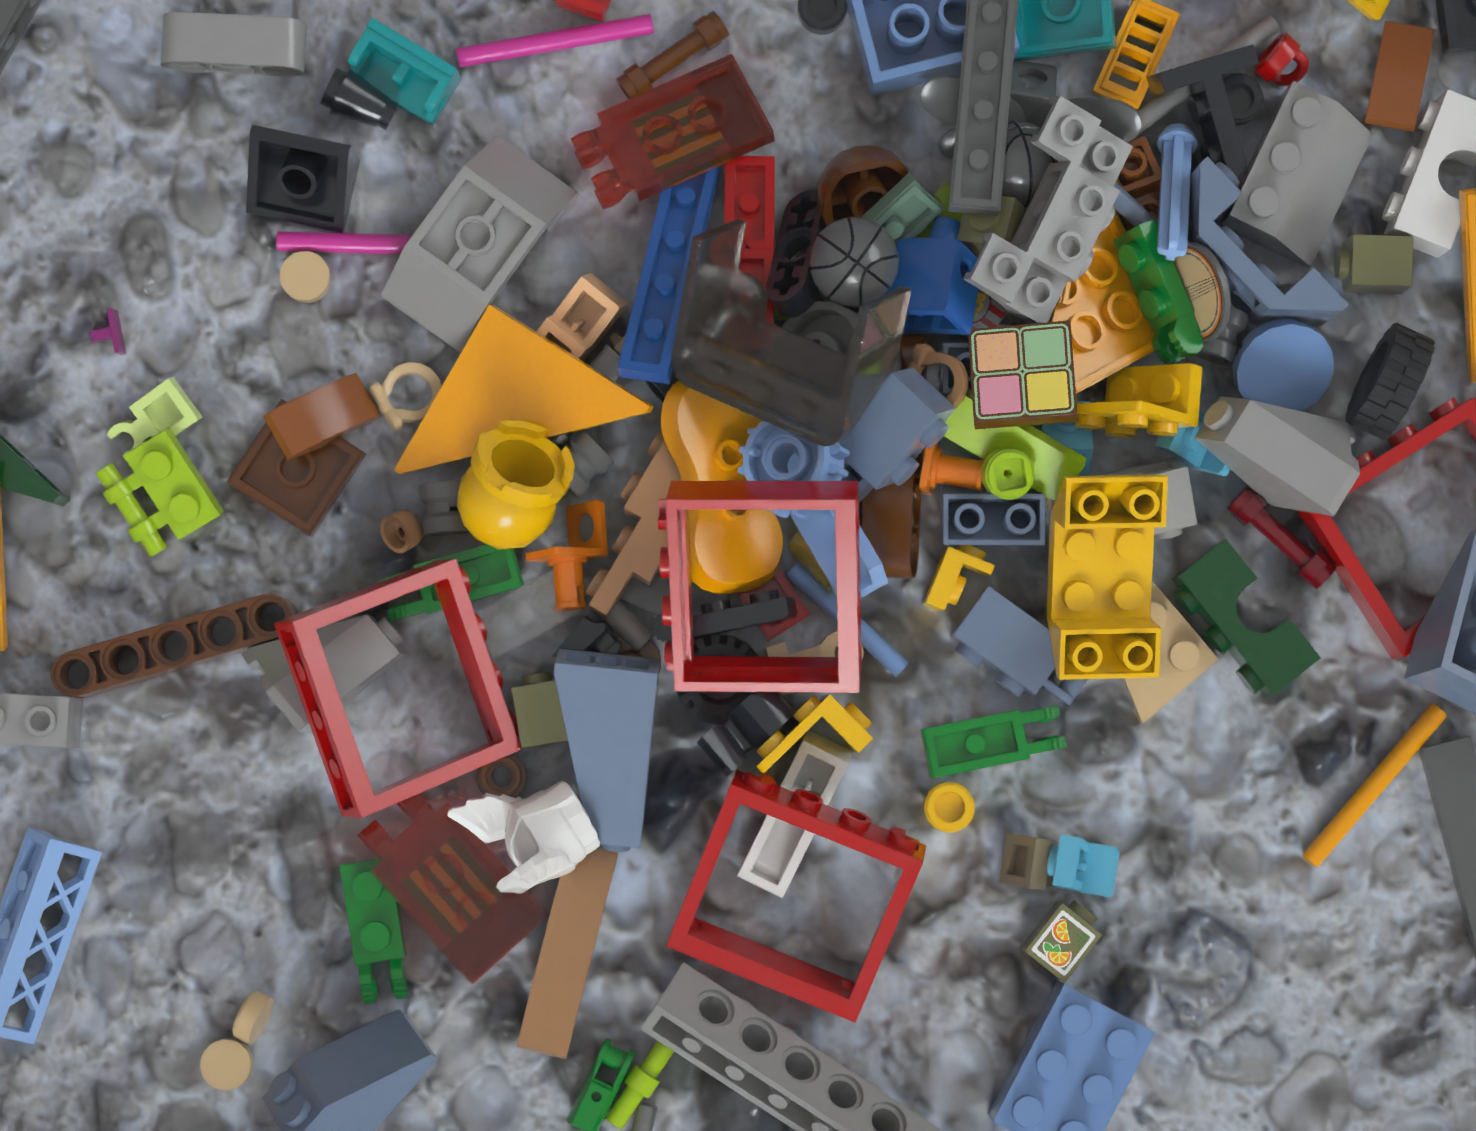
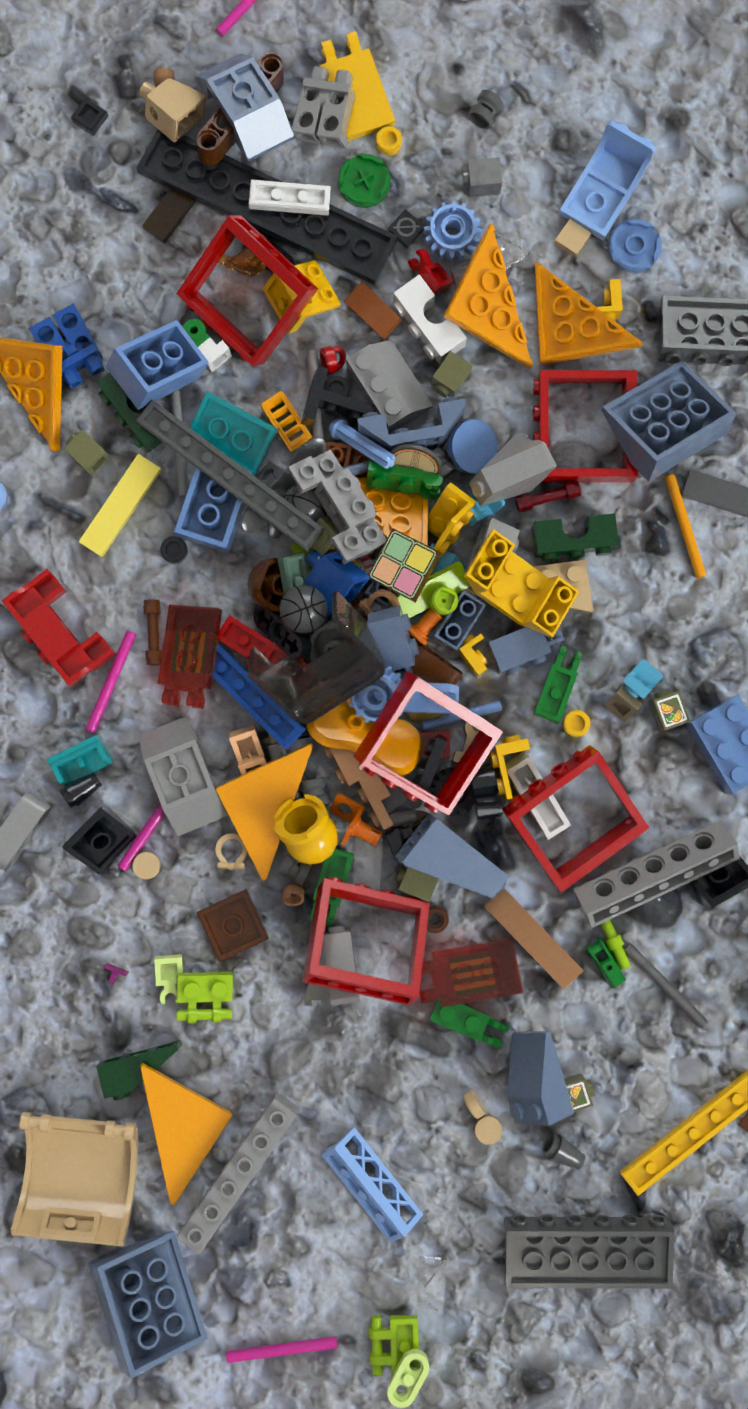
camera: 55 degrees left, 0 degrees up
reddish brown beam [51,594,298,698] -> none
dark orange slope [263,373,381,460] -> none
white helmet [447,781,600,894] -> none
black tyre [1345,322,1435,440] -> none

